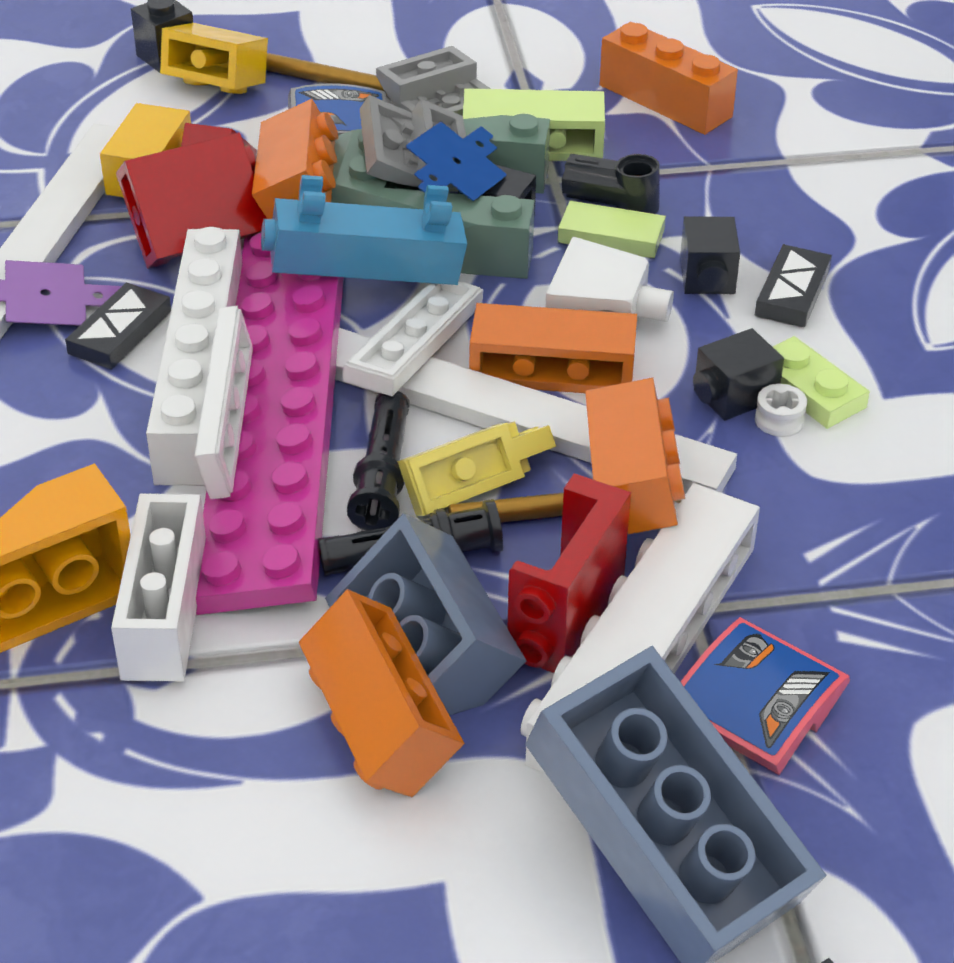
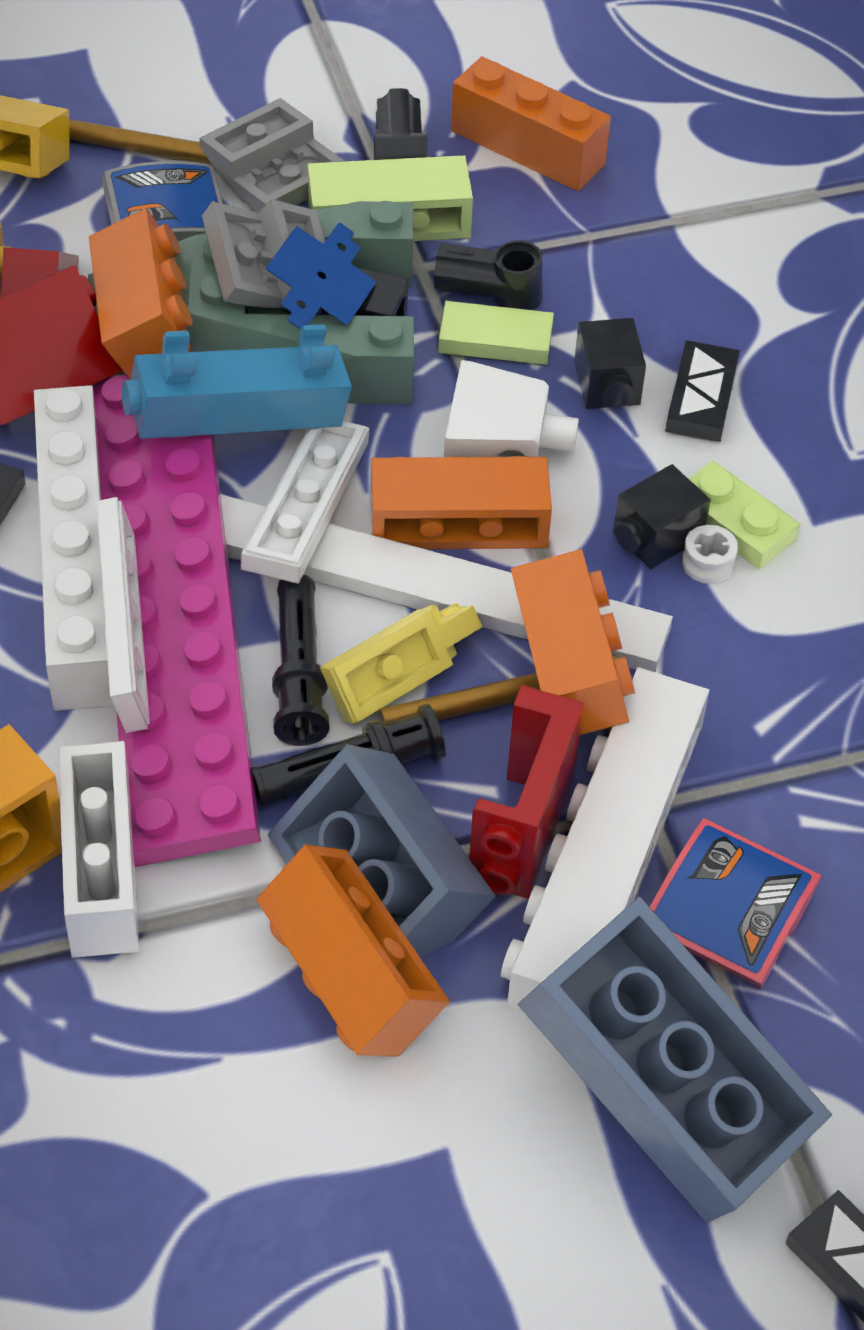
camera: 10 degrees left, 10 degrees up
none -> black piece [374,88,427,160]

